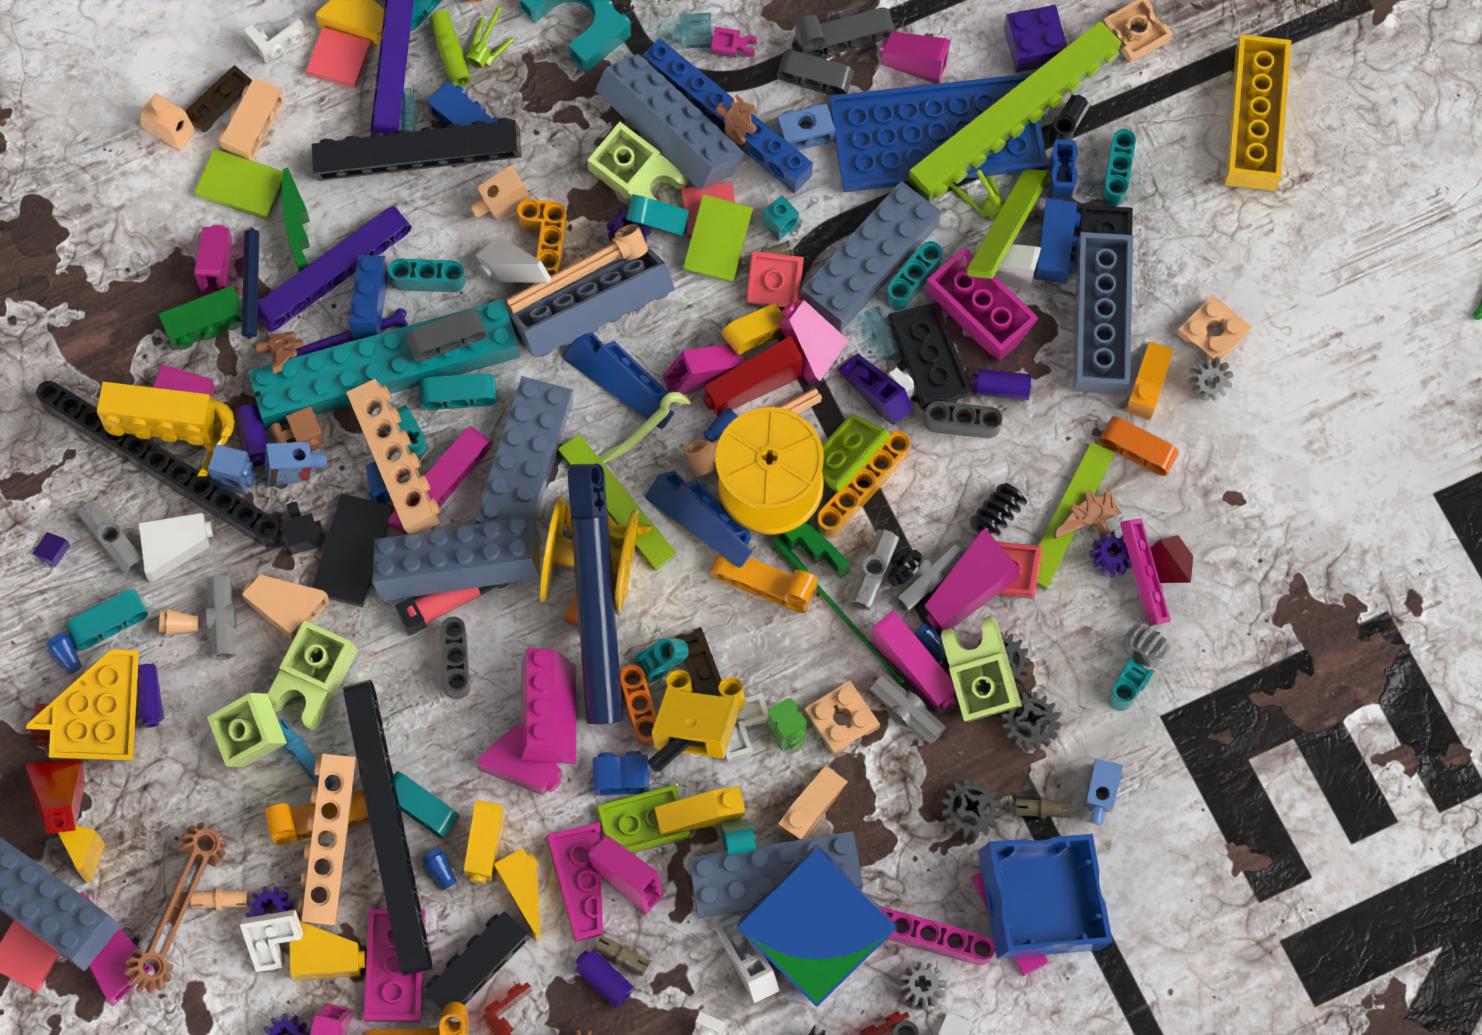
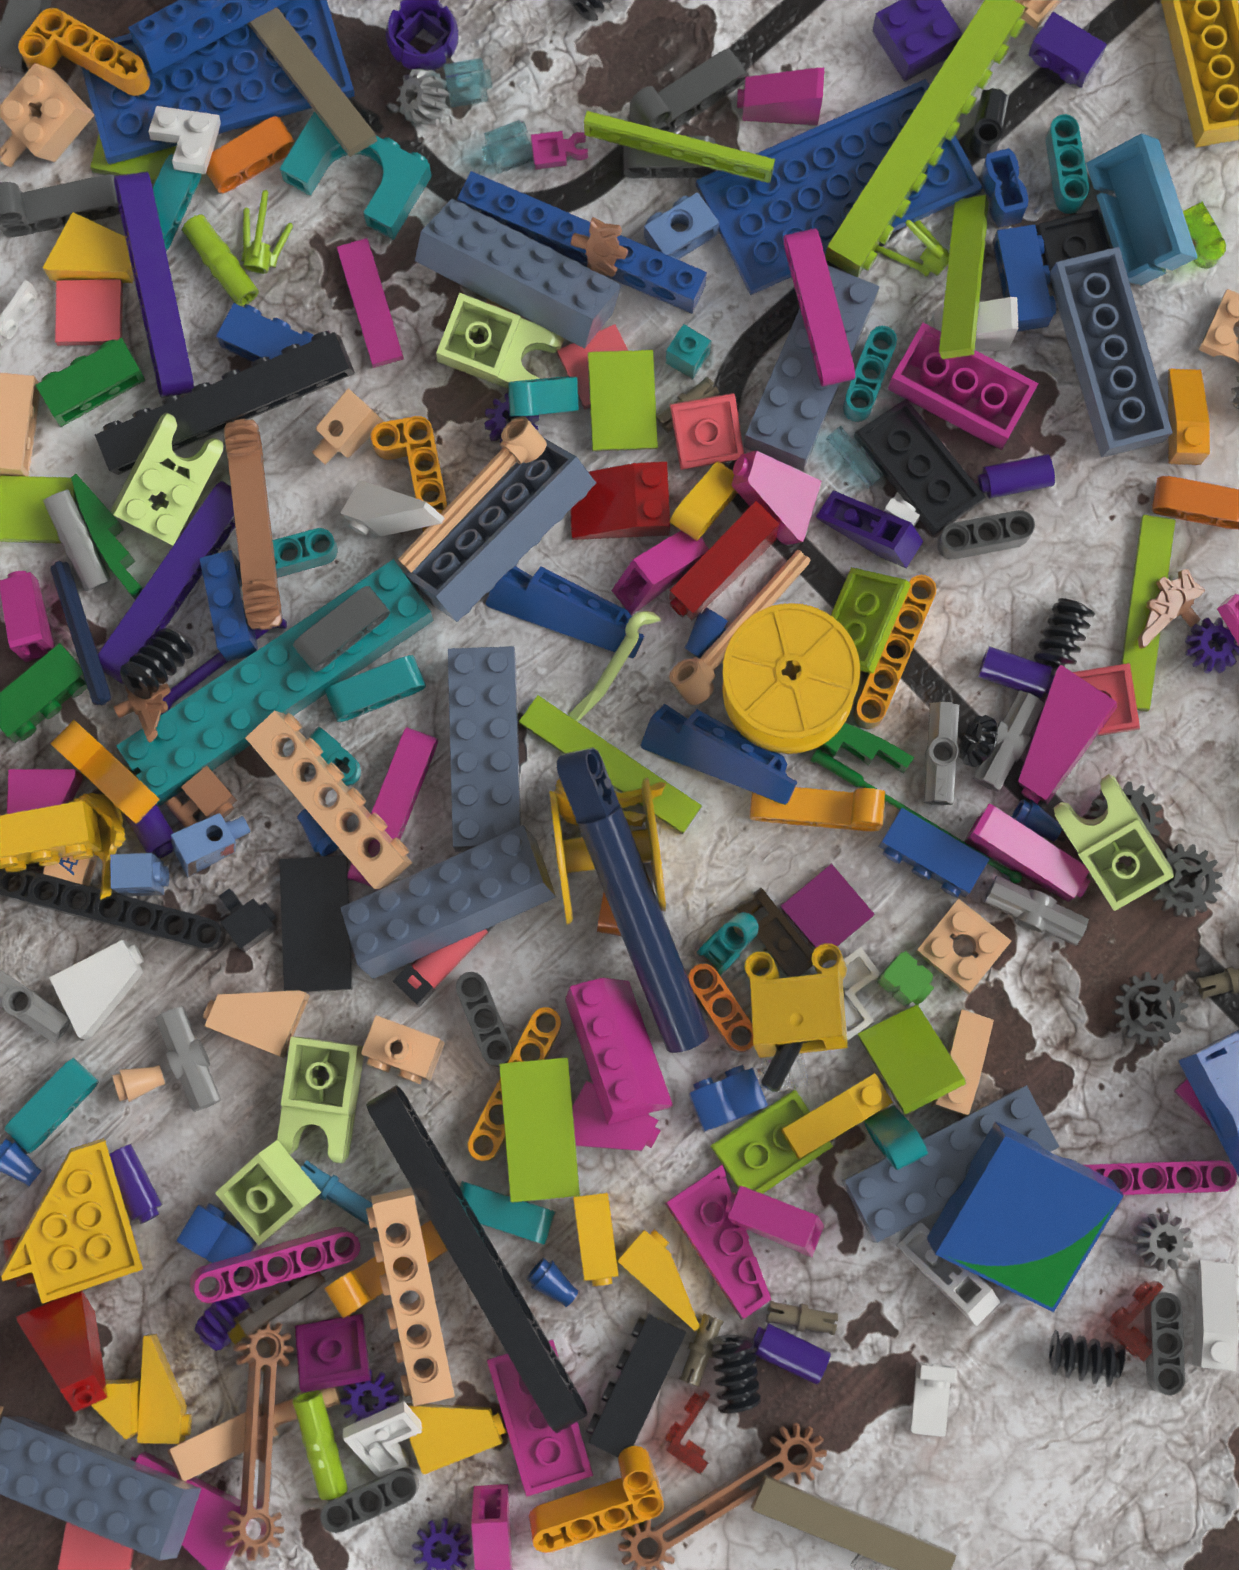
camera: 15 degrees left, 10 degrees up
clear light blue pin [400,88,420,132] -> none
none -> green brick [36,337,146,427]
none -> light nougat brick [42,853,98,886]
none -> light grey axle [43,490,111,592]
none -> light orange beam [50,720,160,824]
none -> yellowish green brick [110,413,223,546]
none -> black piece [120,628,194,699]
none -> yellow slope [137,1334,192,1444]
none -> light nougat tile [167,1404,279,1482]
none -> blue brick [176,1203,257,1277]
none -> dark pink beam [190,1227,360,1303]
none -> dark purple gear [194,1295,250,1351]
none -> nougat arm [224,419,282,630]
none -> dark brown plate [227,1271,326,1345]
none -> lime axle [292,1390,348,1500]
none -> magenta tile [295,1313,370,1393]
none -> dark grey beam [320,1468,419,1533]
none -> dark pink tile [337,238,404,368]
none -> light nougat brick [361,1015,445,1085]
none -> light orange beam [468,1007,562,1161]
none -> lime tile [499,1057,580,1202]
none -> red slope [571,462,670,540]
none -> lime tile [584,111,775,183]
none -> dark tan pin [679,1313,724,1387]
none -> black piece [711,1335,761,1414]
none -> magenta tile [780,863,875,948]
none -> dark pink beam [783,228,855,387]
none -> lime tile [858,1005,966,1115]
none -> blue brick [878,808,989,898]
none -> dark purple brick [978,646,1055,698]
none -> dark purple brick [1028,11,1107,88]
none -> dark azure piece [1086,133,1198,286]
none -> clear neon green leg [1183,201,1226,269]

